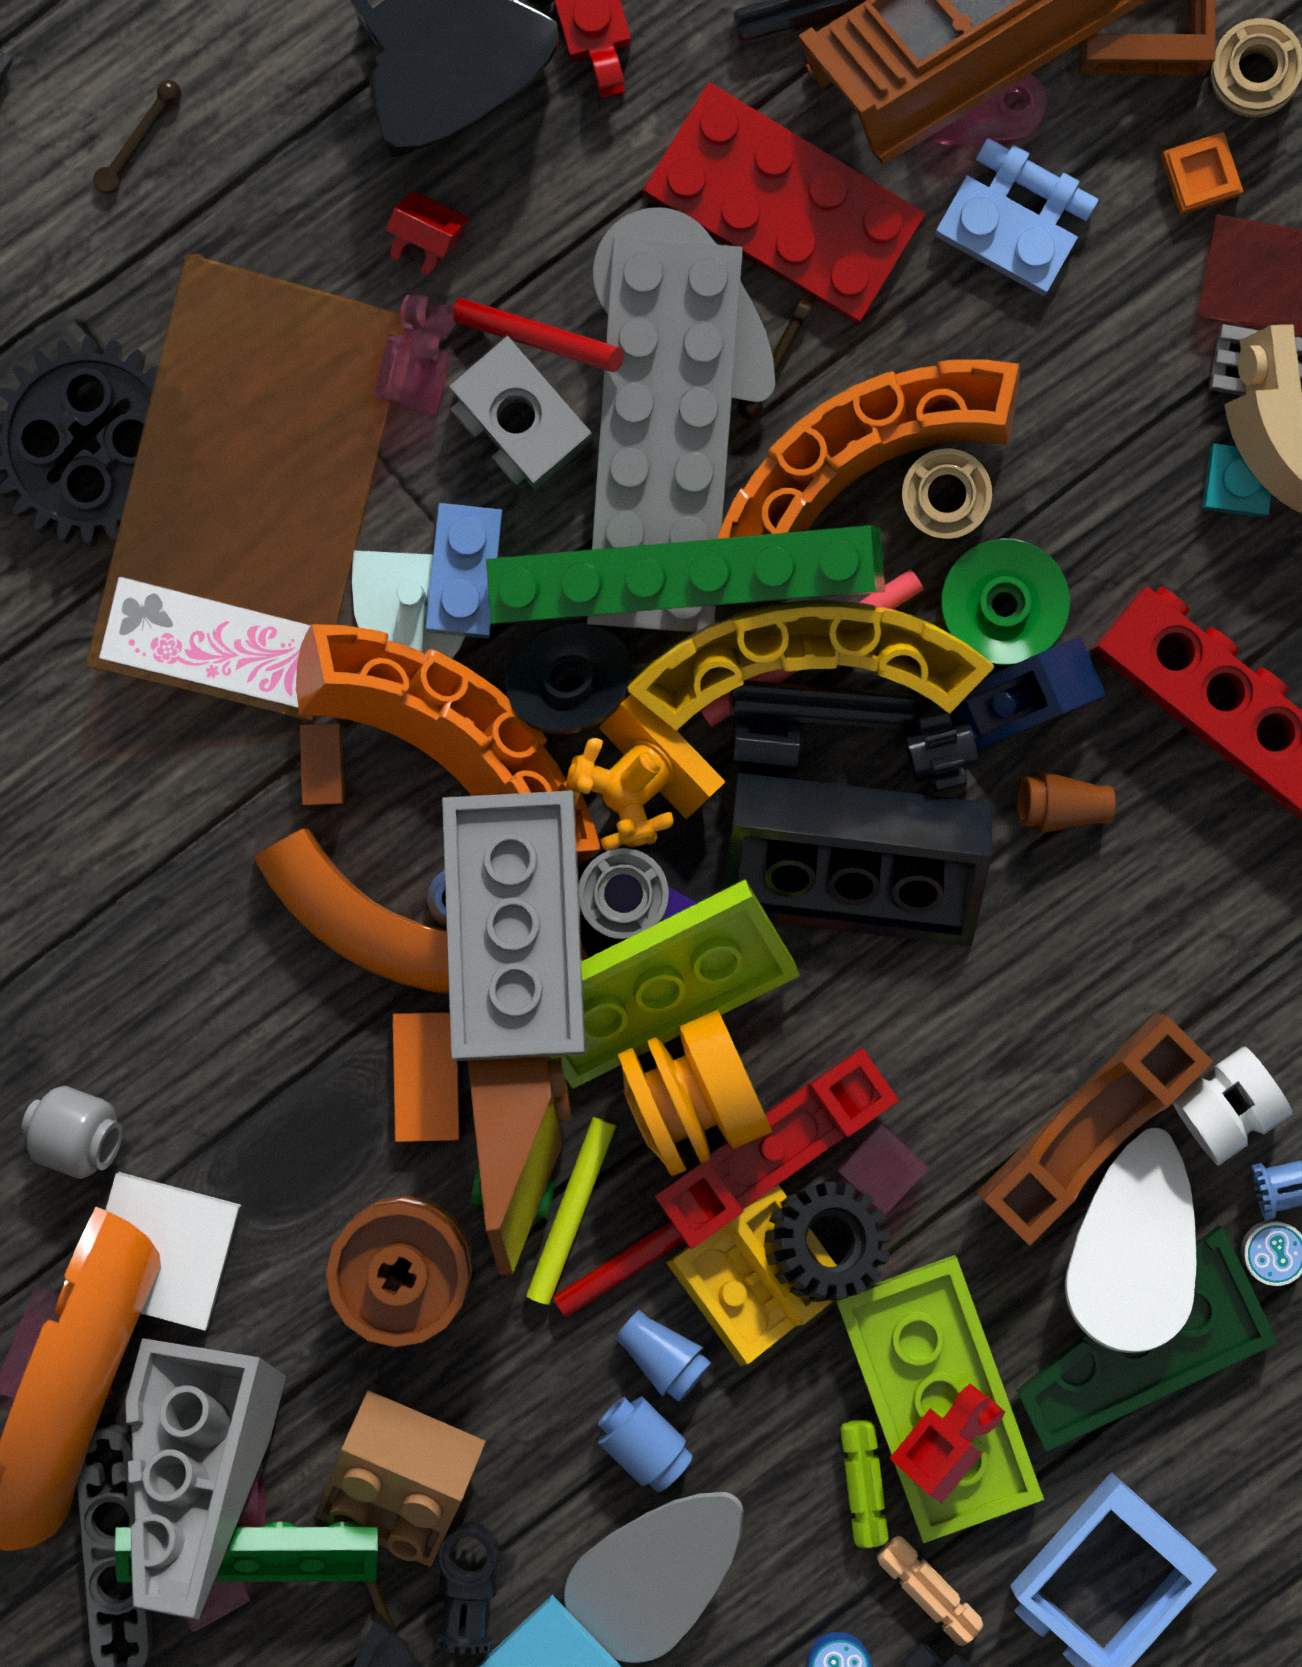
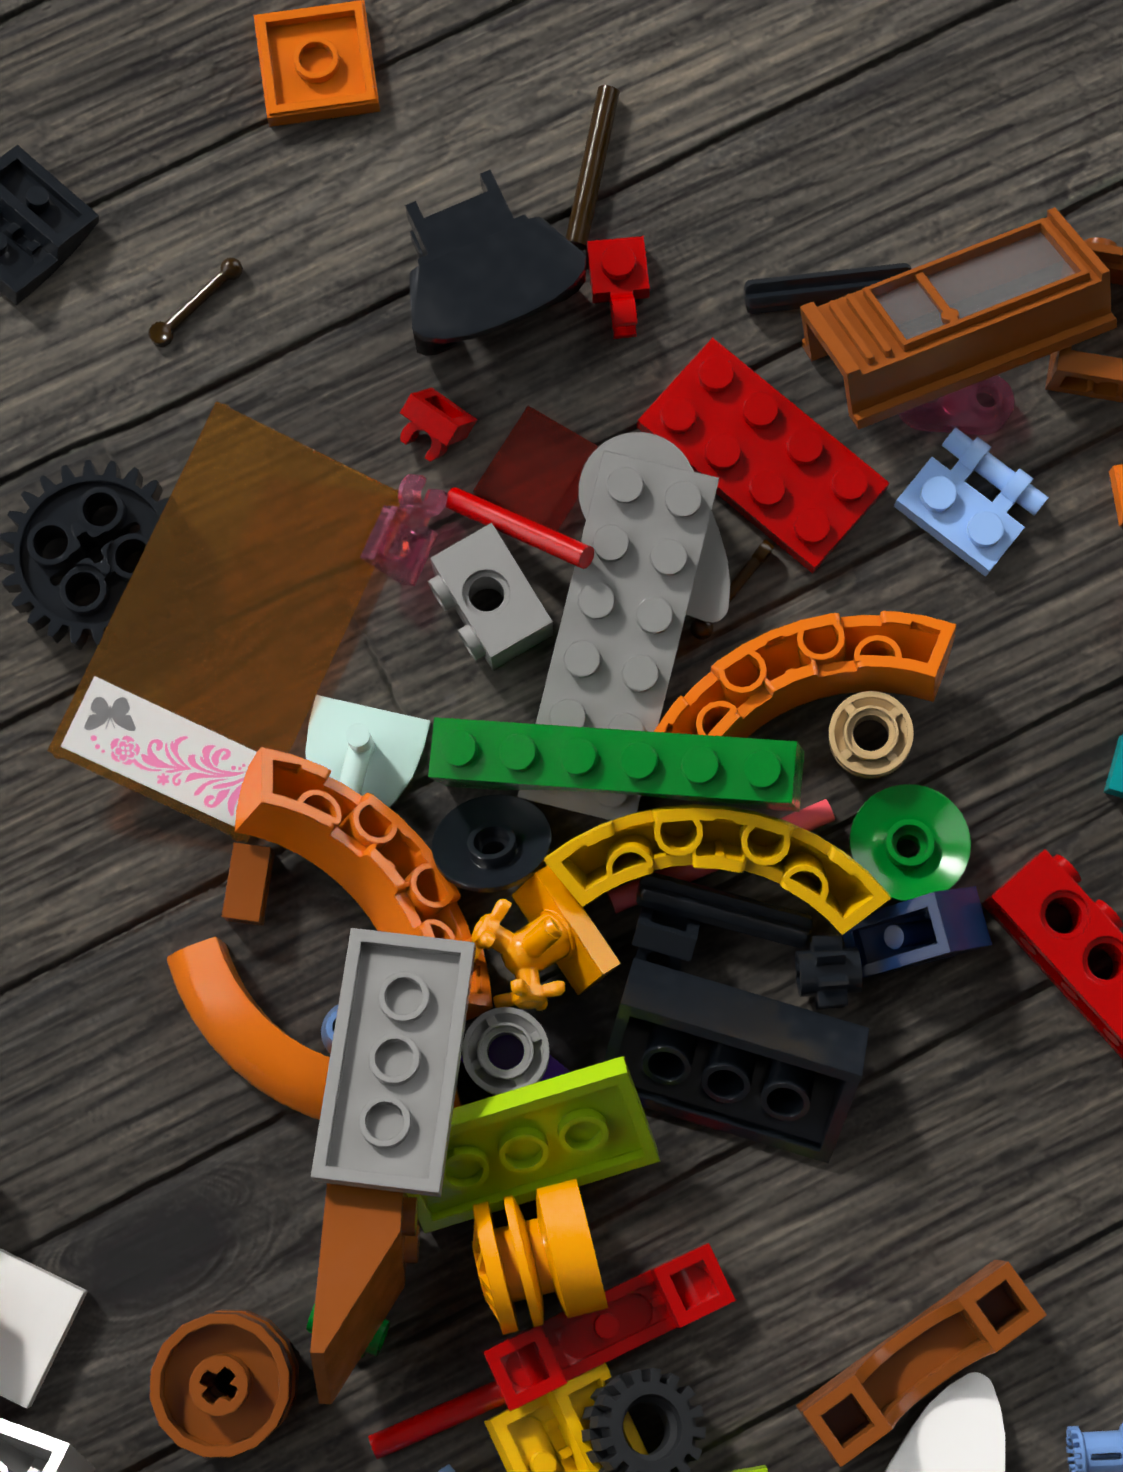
camera: 10 degrees right, 10 degrees down
orange tile [393,1012,460,1142] -> none
medium blue plate [425,503,502,639] -> none
neon yellow bar [526,1117,617,1305] -> none
clear pink plate [837,1123,929,1215] -> none
dark orange cone [1017,770,1116,834] -> none
white wheel [1172,1046,1293,1165] -> none
none -> clear red piece [473,406,598,532]

